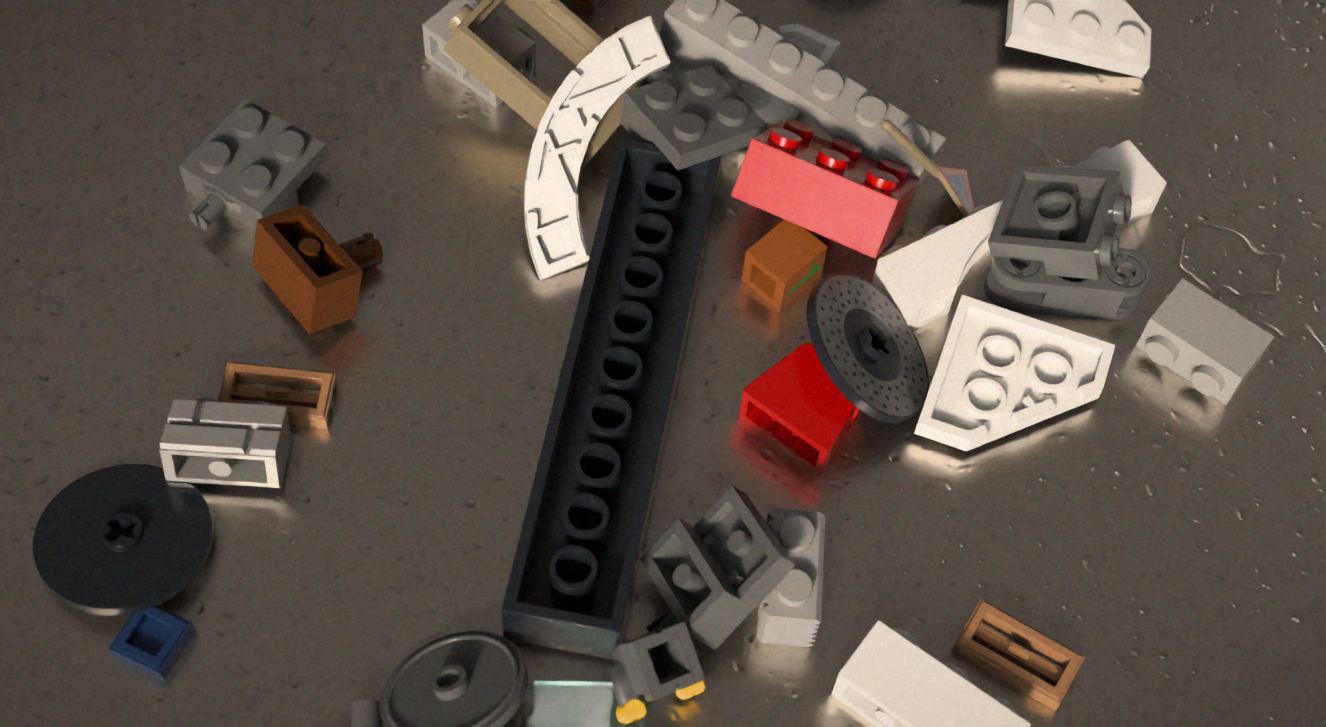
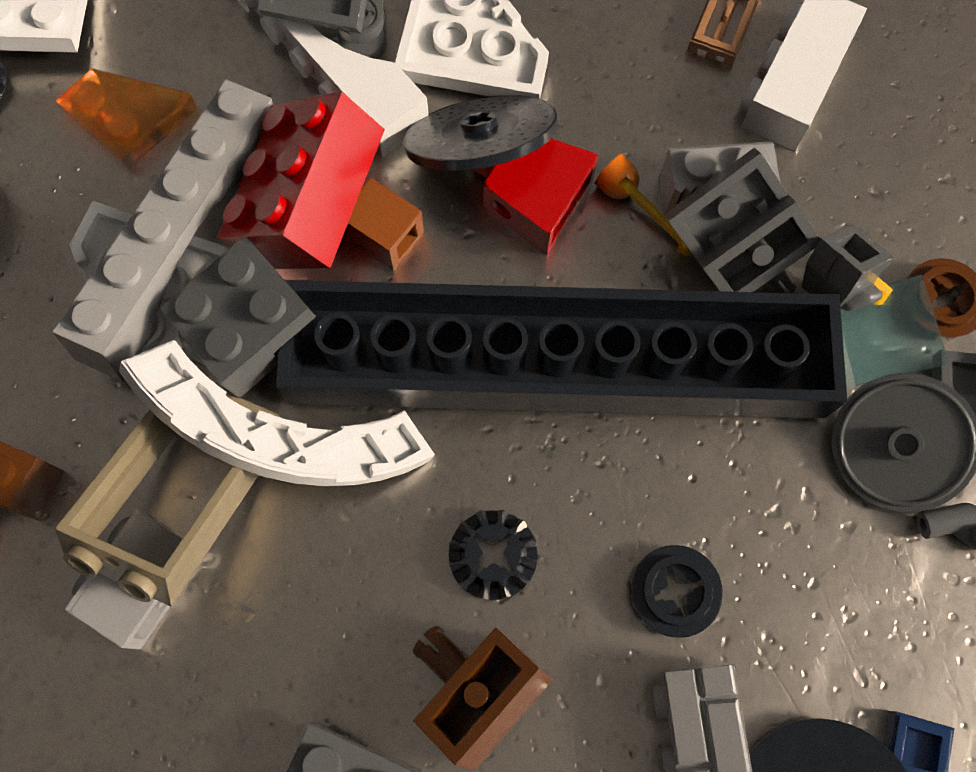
camera: 95 degrees left, 15 degrees up
medium nougat tile [218,361,338,430] -> none
dark tan piece [882,120,974,217] -> none
none -> clear orange wing [55,68,198,170]
none -> black gear [449,510,538,600]
none -> hinge [594,153,693,256]
none -> black gear [630,545,723,638]

